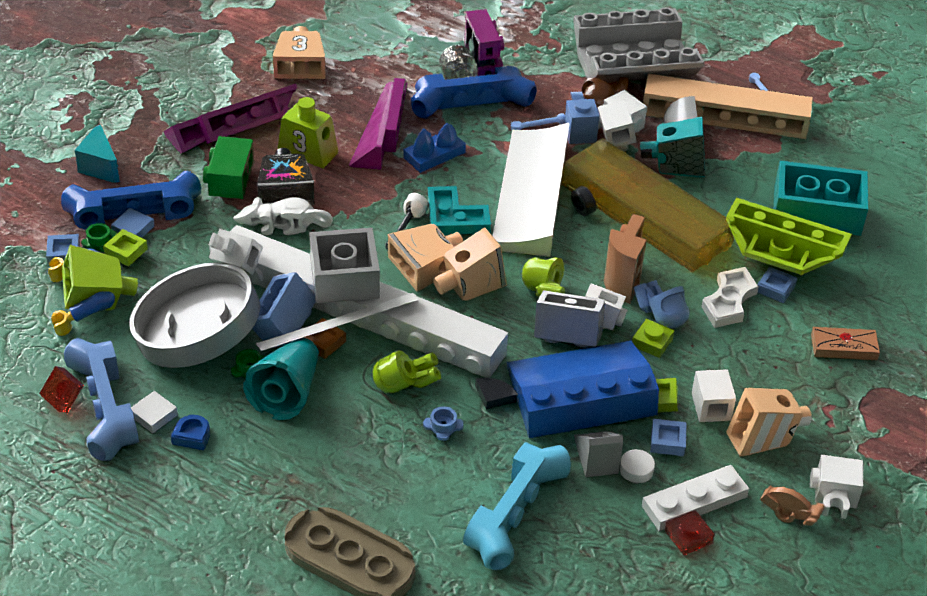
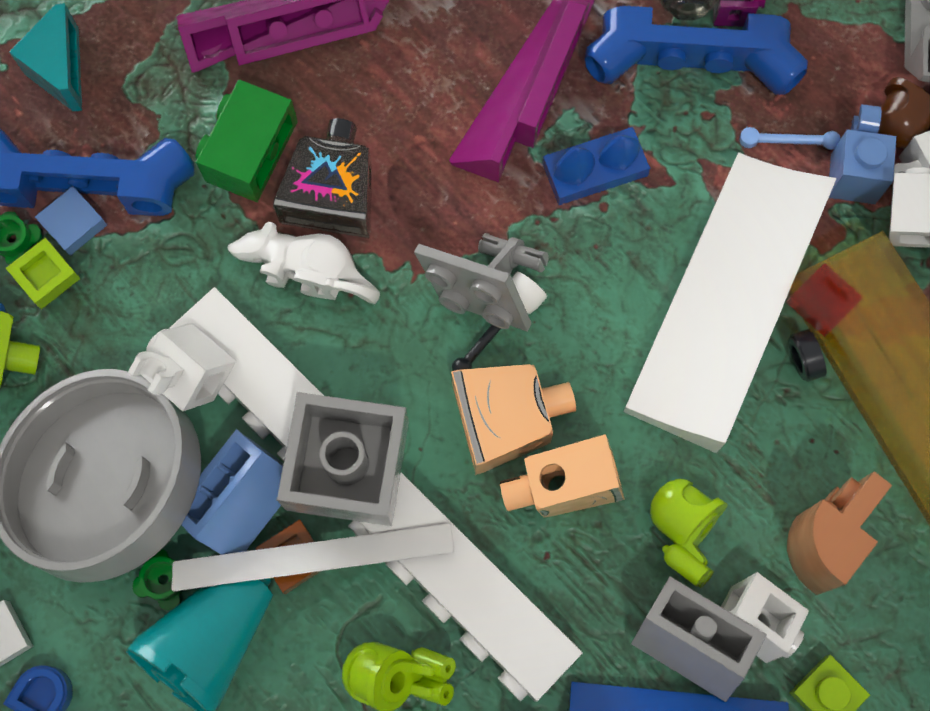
camera: 20 degrees right, 30 degrees up
lime torso [278,97,338,169] -> none
teal plate [427,186,491,235] -> none
medium blue piece [633,280,690,329] -> none
none -> light grey plate [414,233,549,332]
none -> clear red tile [786,263,863,337]

